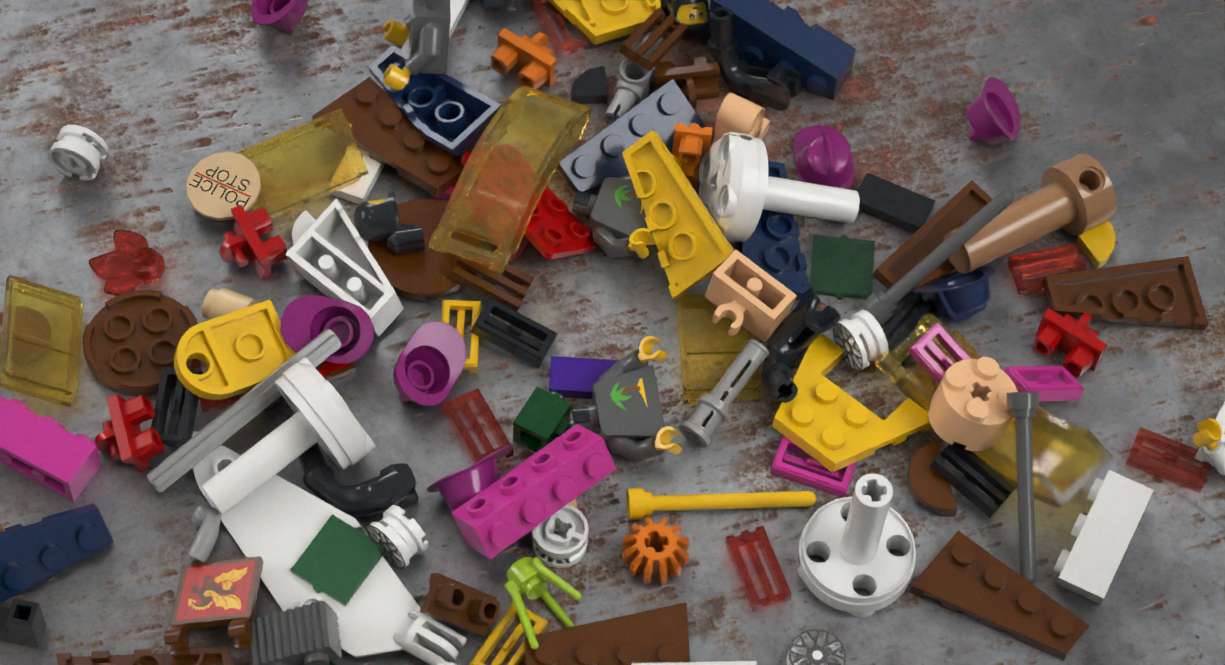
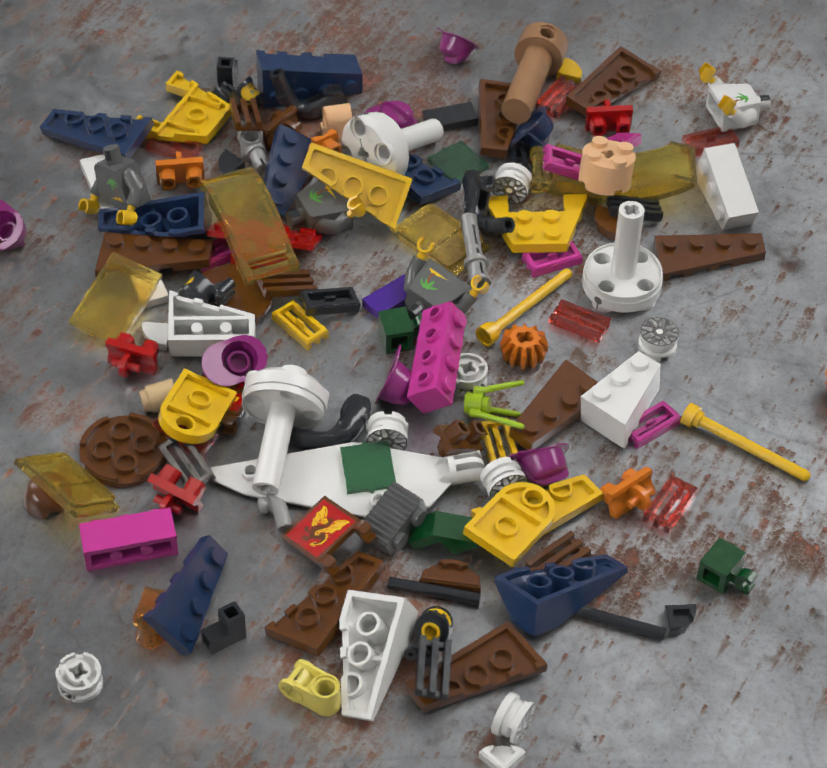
camera: 40 degrees left, 10 degrees down
clear red plate [89,230,165,296] -> none
light grey axle [146,329,342,492] -> none
tan piece [186,152,261,221] -> none
magenta piece [393,321,466,406] -> none
clear red tile [443,388,514,464] -> none
light nougat brick [704,250,797,343] -> none
dark grey piece [863,190,1014,325] -> none
dark grey piece [1006,392,1039,584] -> none

